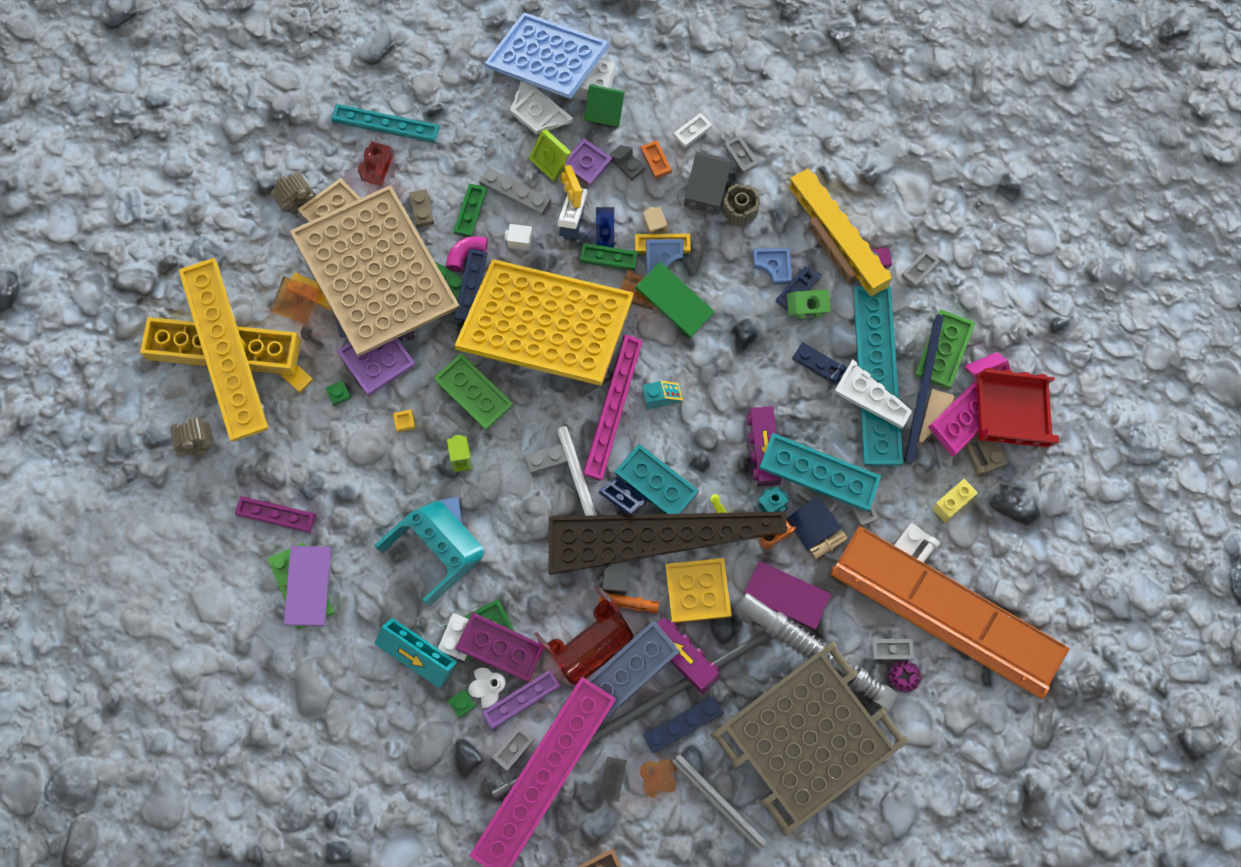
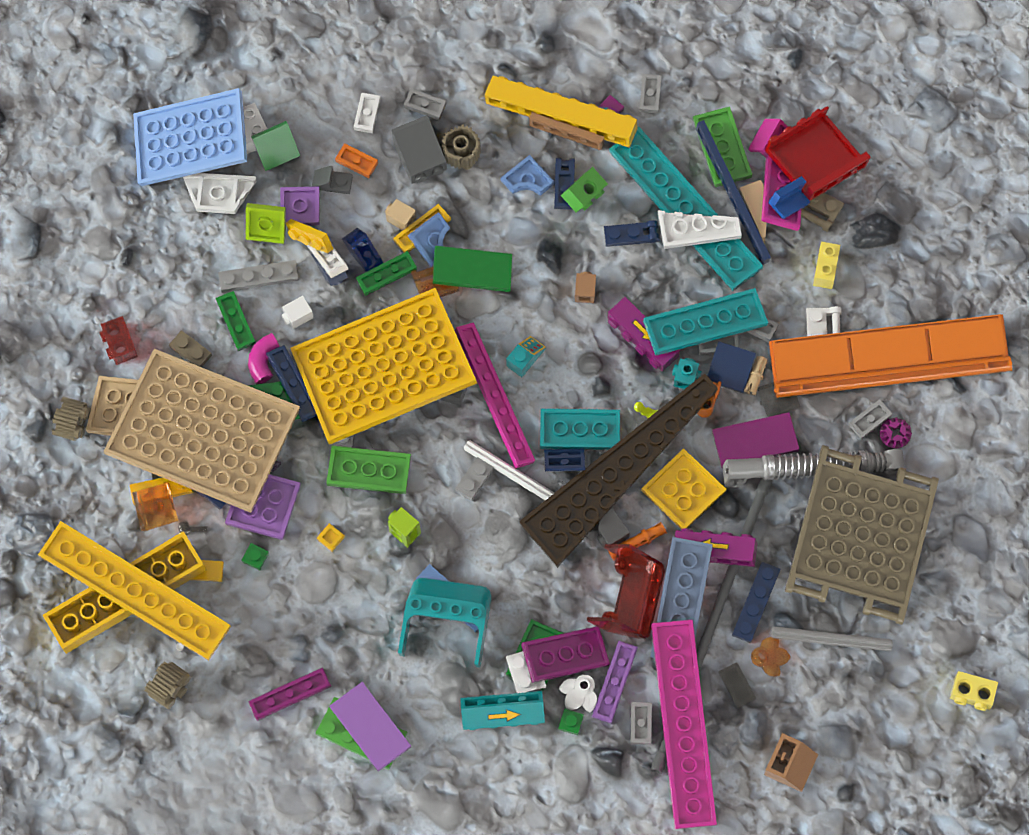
camera: 35 degrees left, 0 degrees up
teal tile [331,104,440,144] -> none
none -> medium nougat brick [575,272,596,303]
none -> blue panel [768,176,810,219]

